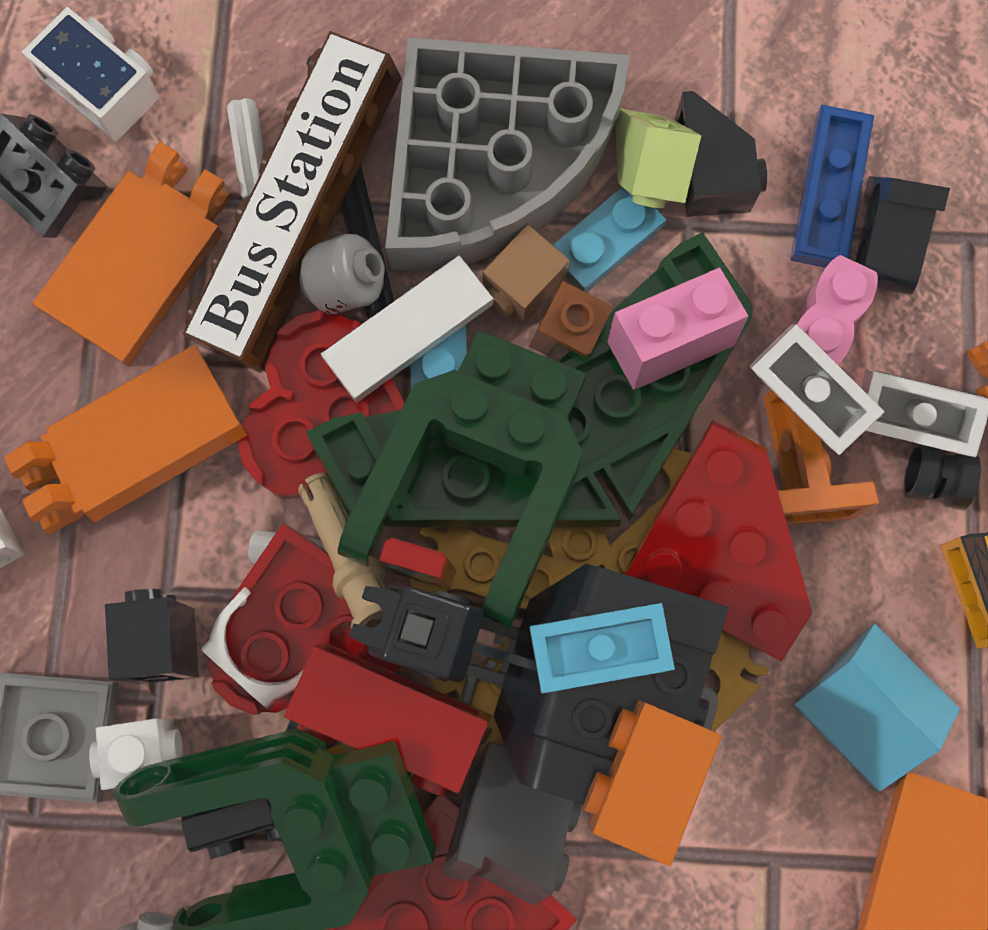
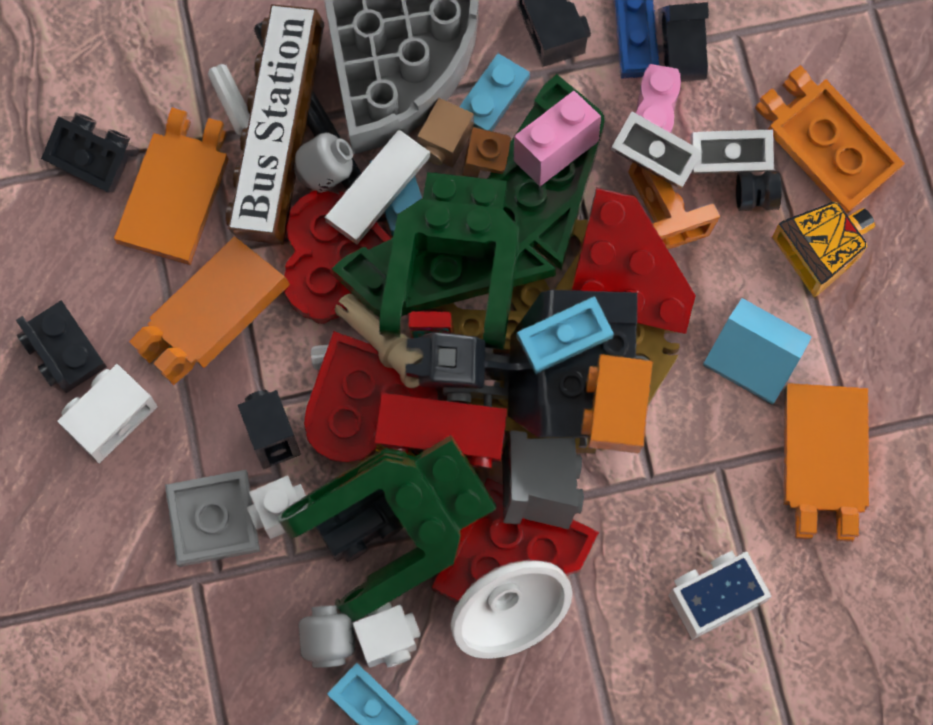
camera: 15 degrees left, 5 degrees down
brick [22,7,160,142] -> none
white cap [201,587,307,709] -> none
yellowish green slope [616,108,701,208] -> none

